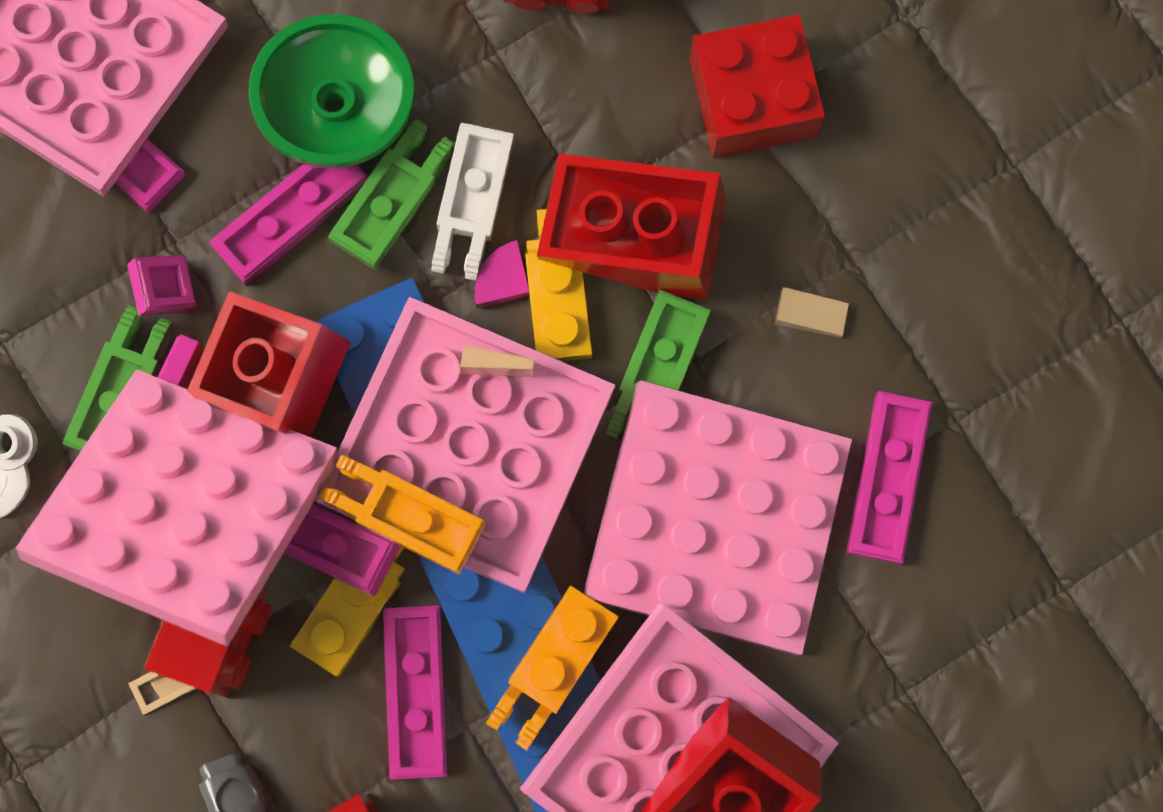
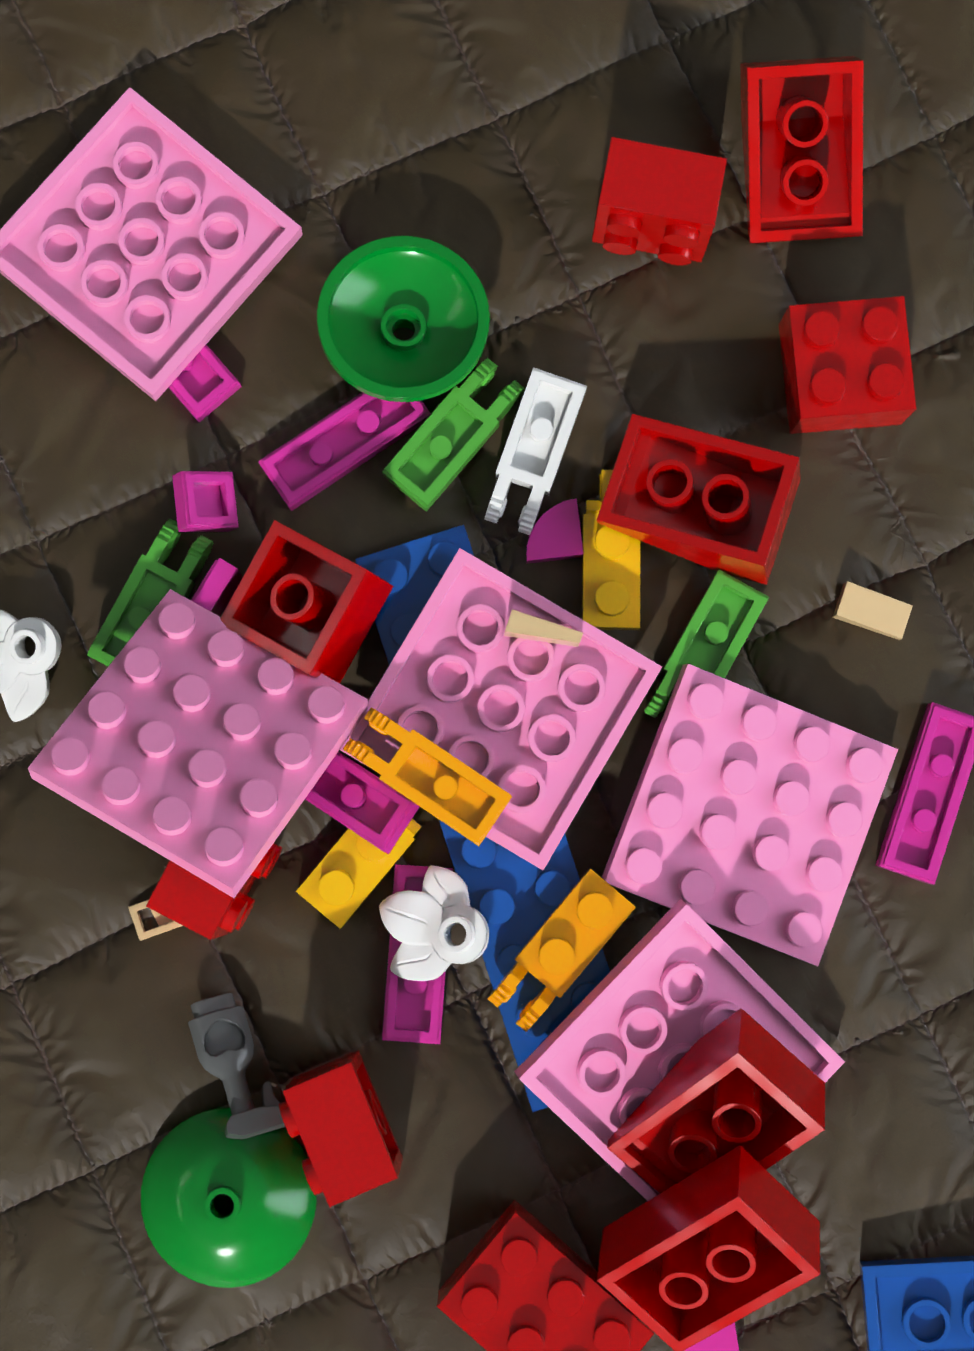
camera: 10 degrees right, 5 degrees up
none -> white plate [379,865,489,981]

